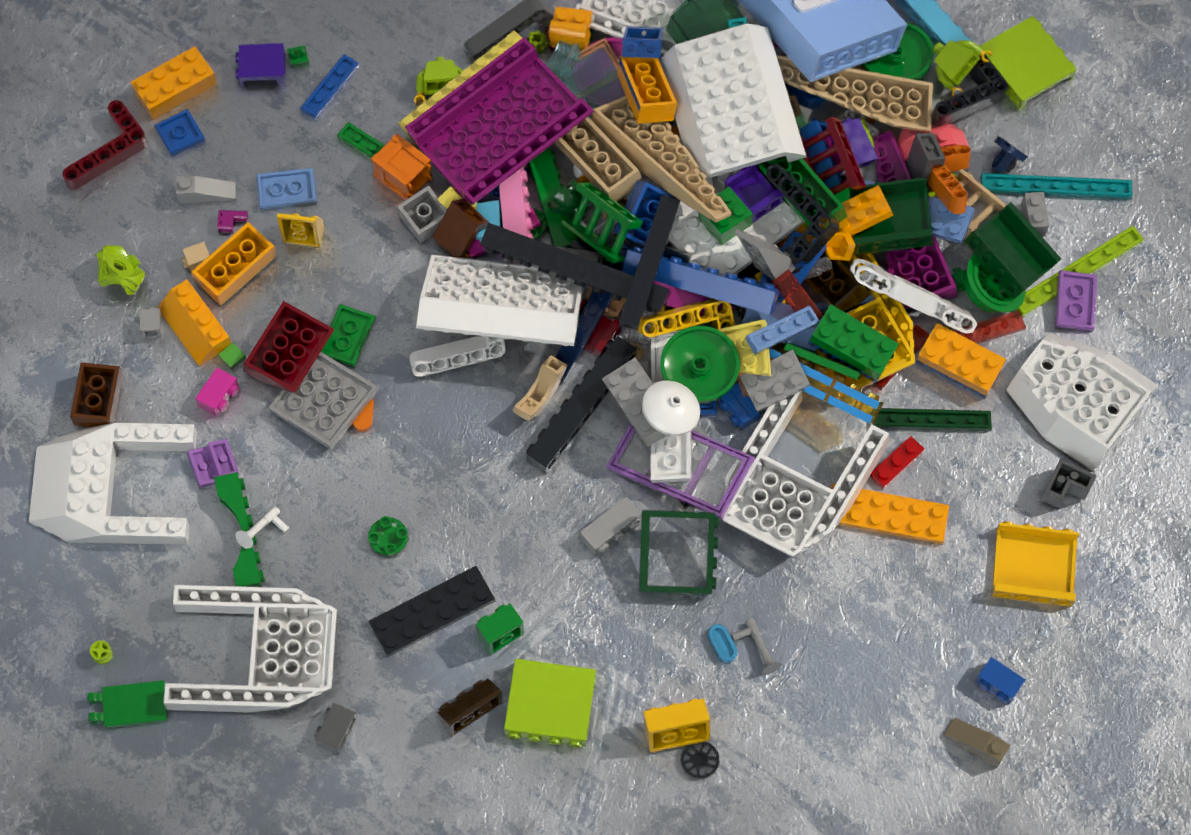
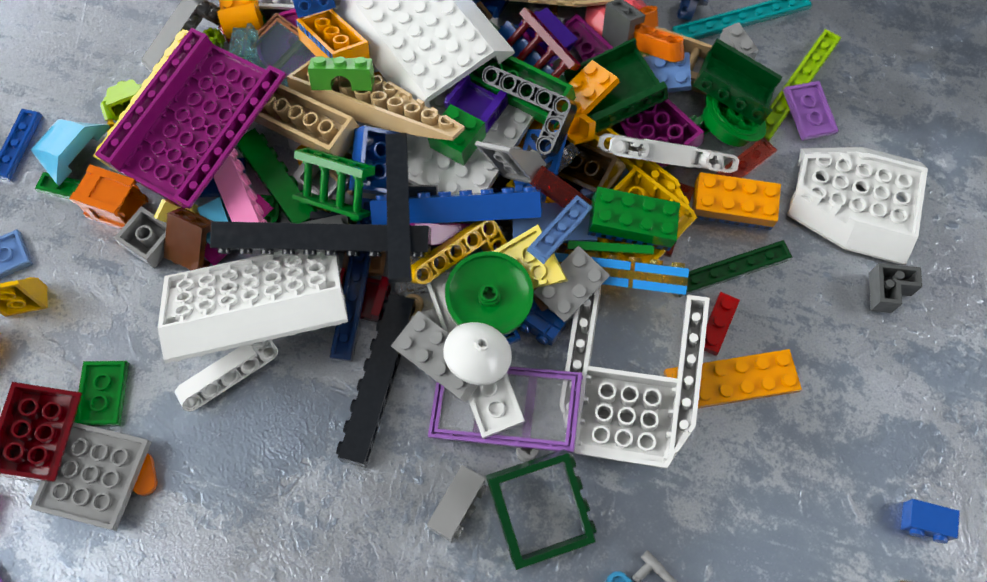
camera: 20 degrees left, 0 degrees up
tan arch [513,356,567,421] -> none
dark green cylinder [546,179,582,216] -> none
yellow panel [991,521,1080,607] -> none
none -> medium azure wedge [31,120,110,186]
none -> bright green arch [308,56,375,91]

